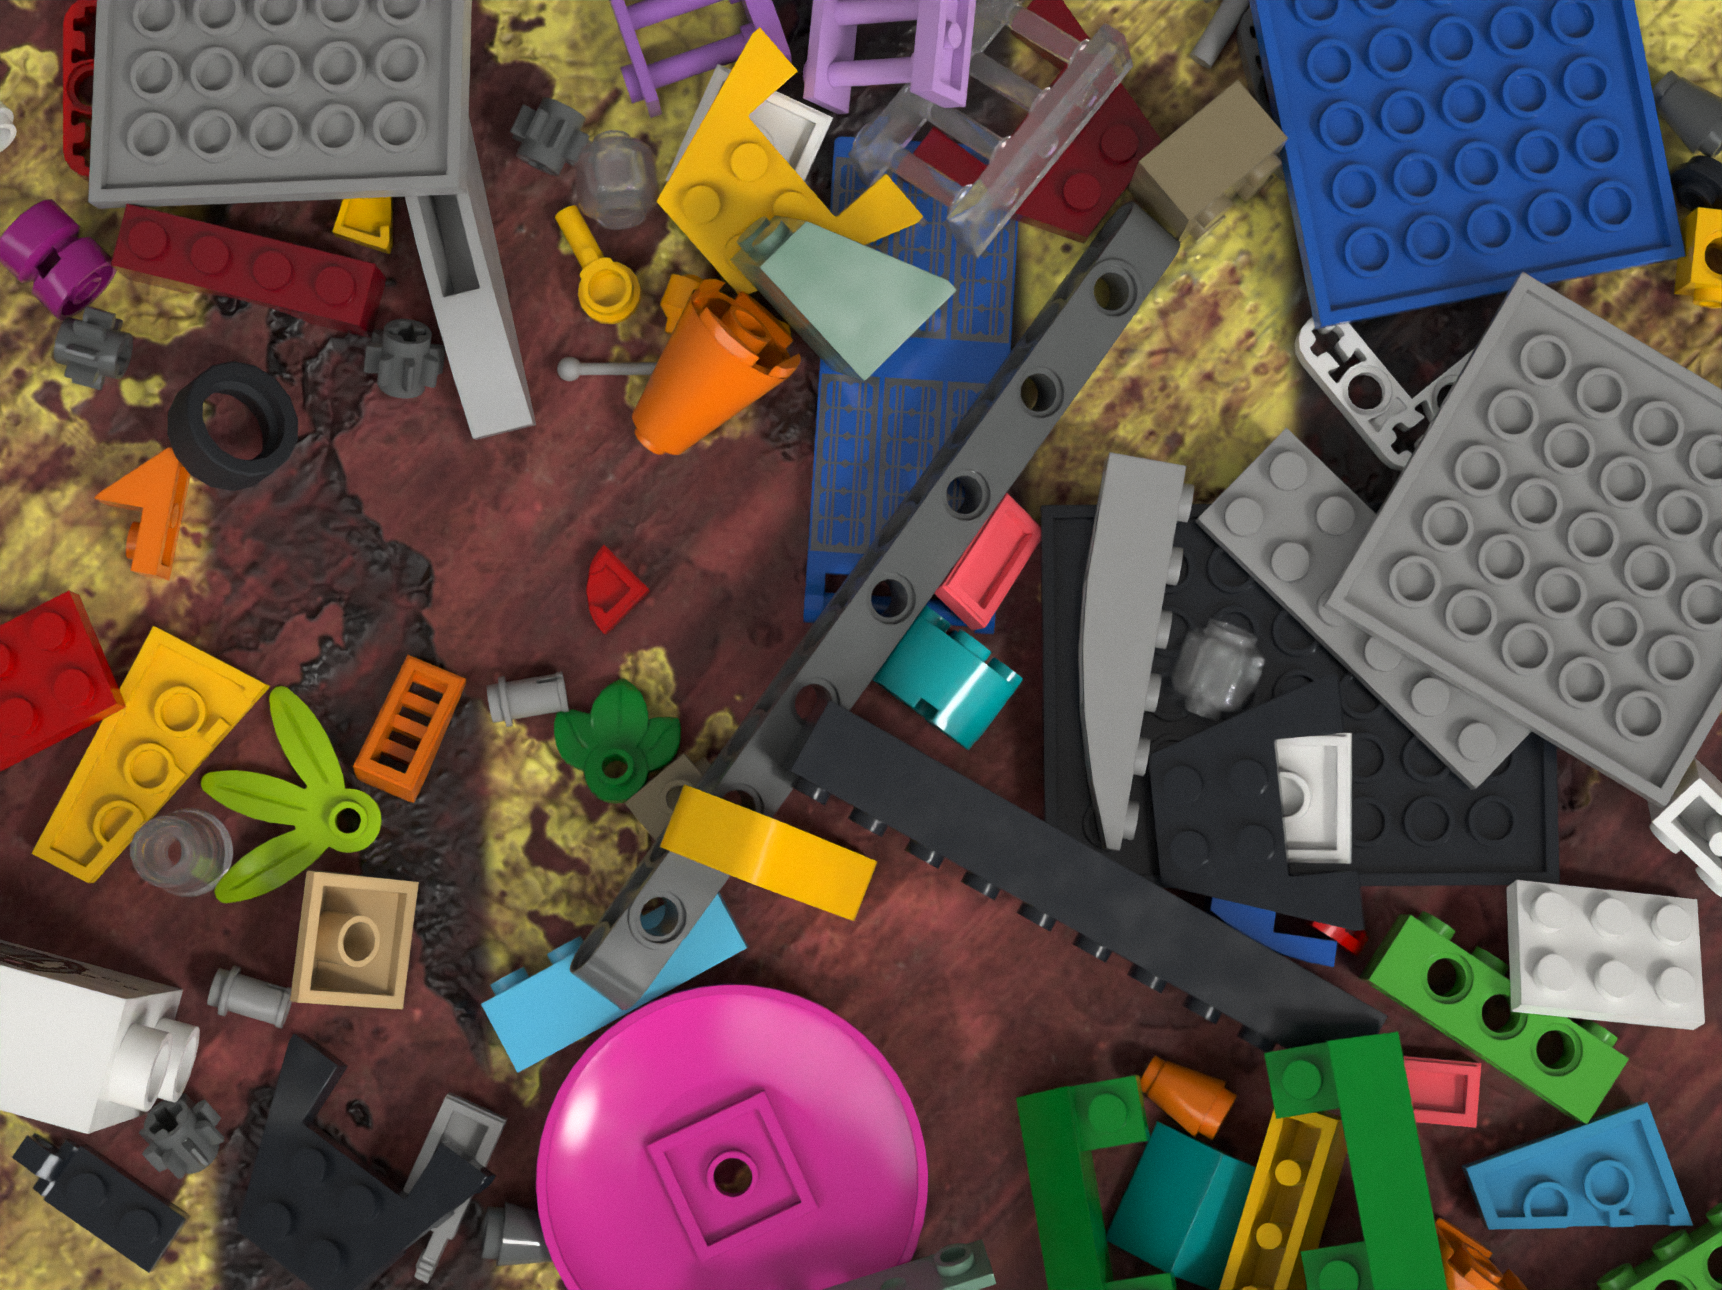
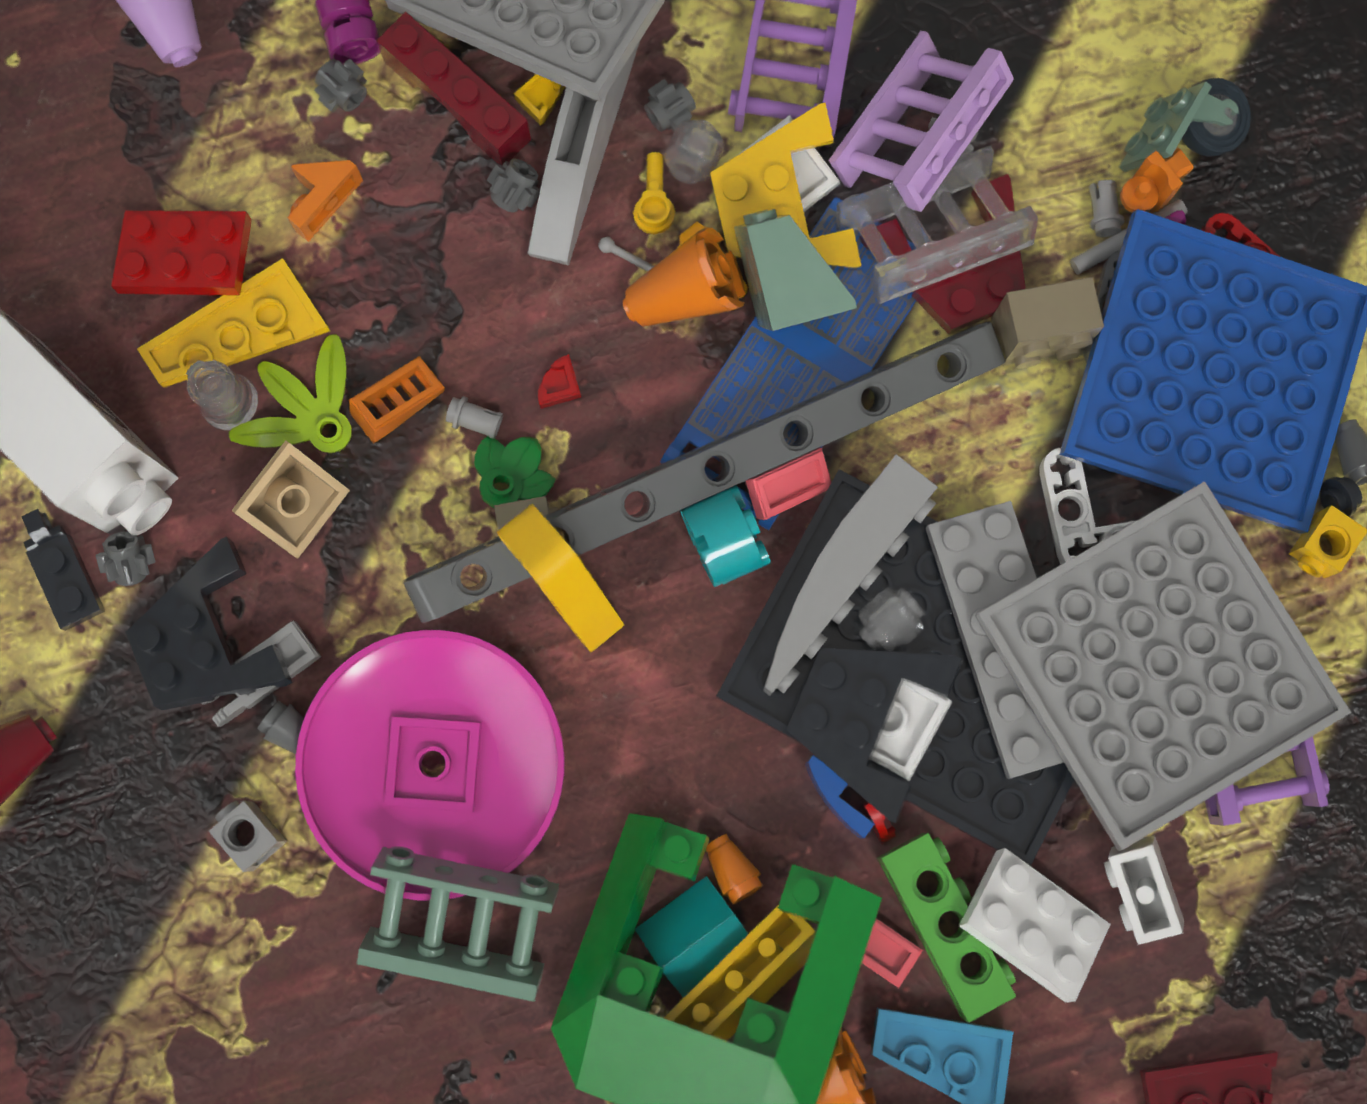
camera: 30 degrees right, 5 degrees down
black tyre [167,361,298,491] -> none
light grey pin [207,966,292,1029] -> none
medium azure brick [481,892,749,1073] -> none
black brick [781,698,1388,1053] -> none

